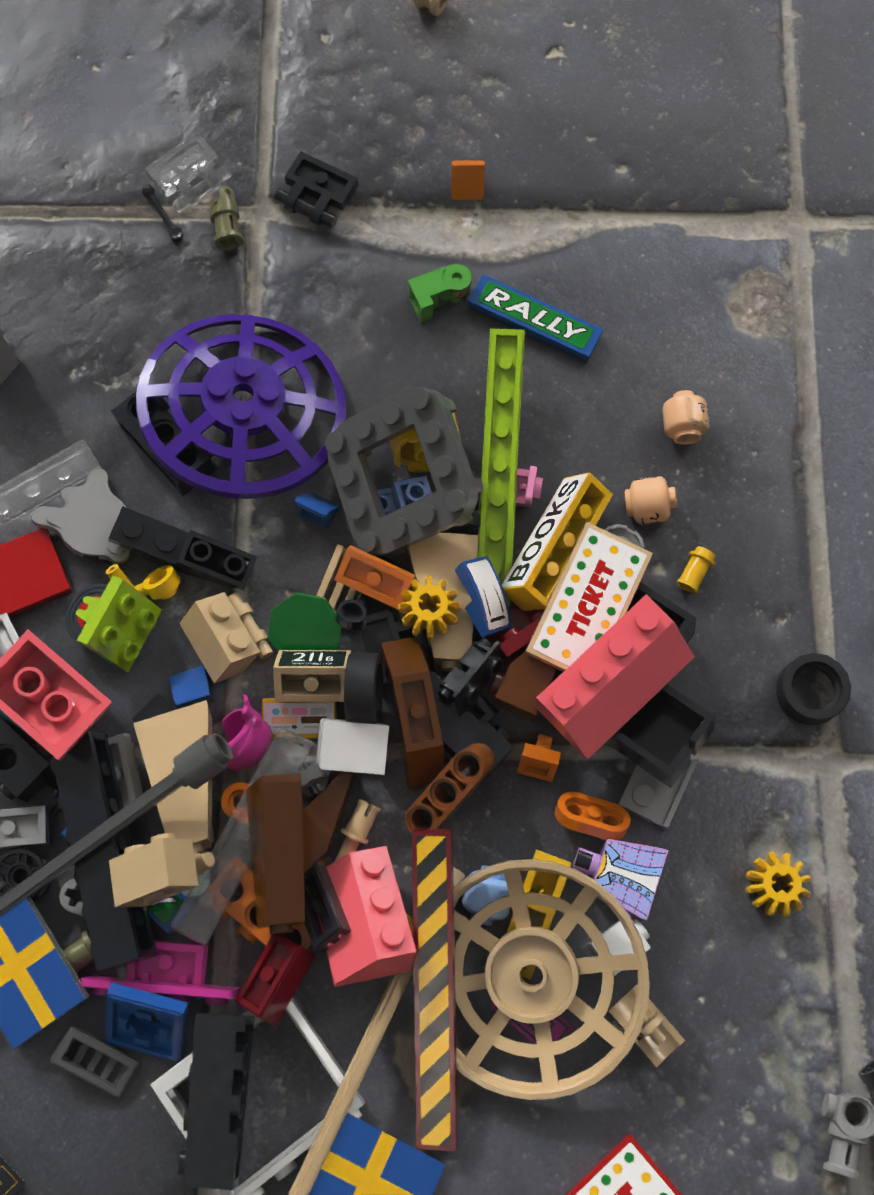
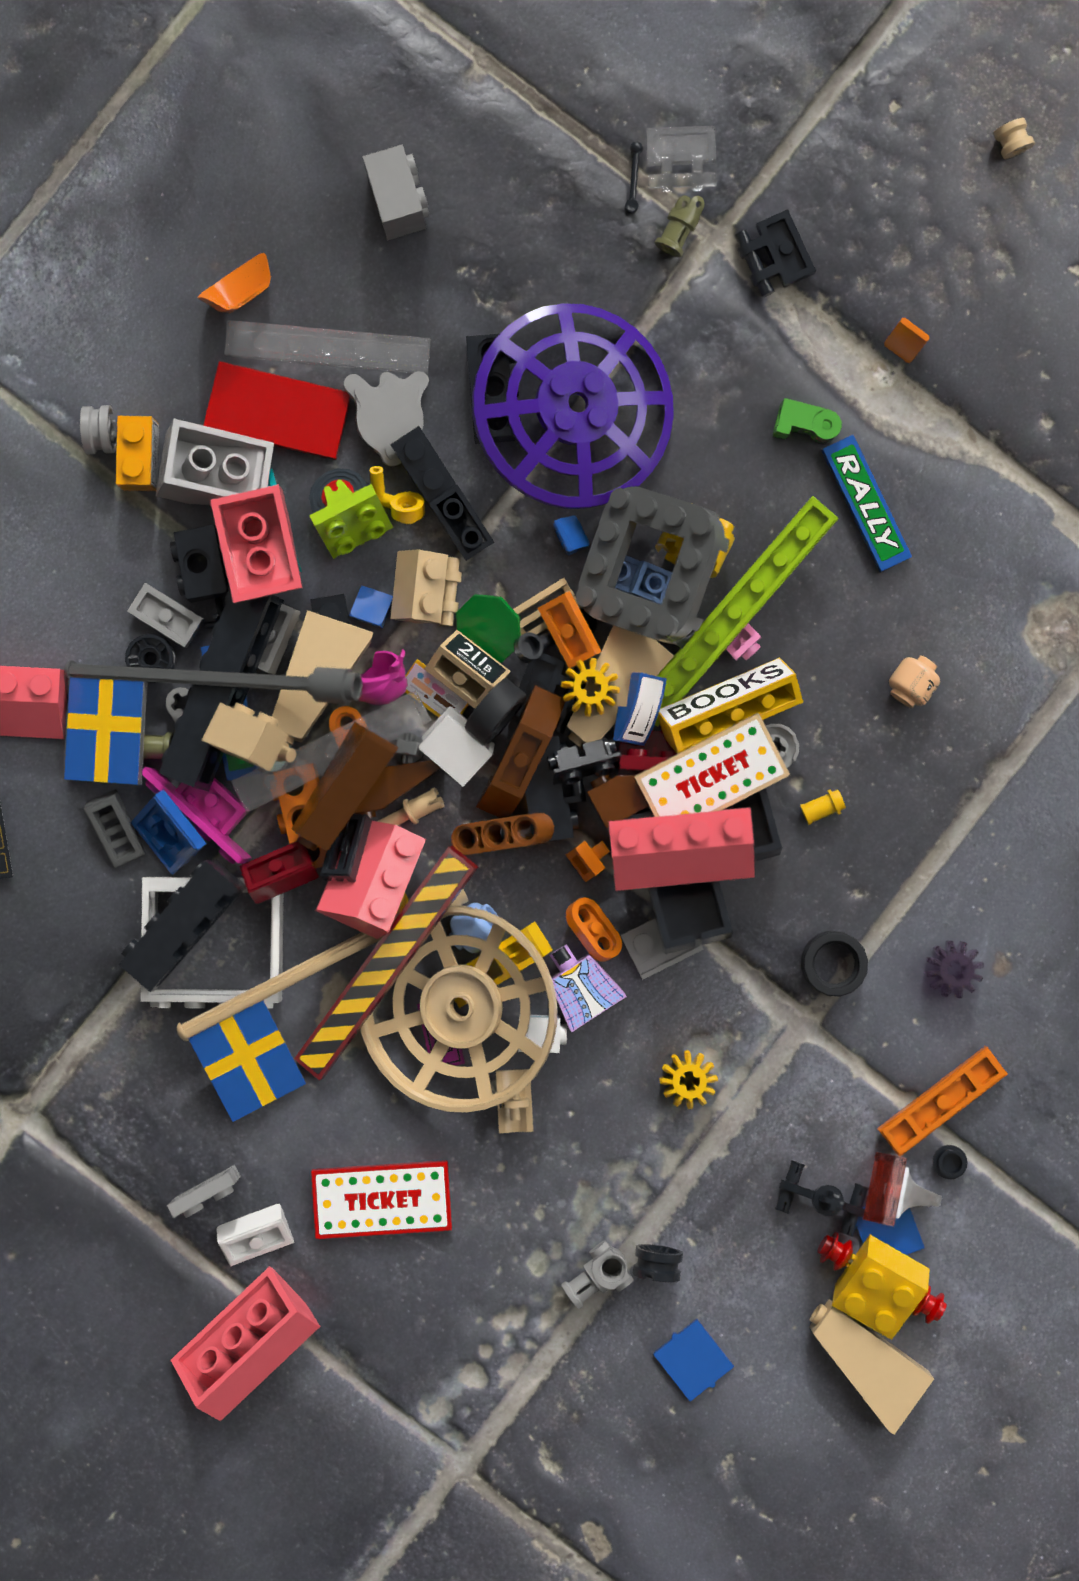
camera: 40 degrees right, 15 degrees up
light nougat head [625,476,677,525] -> none

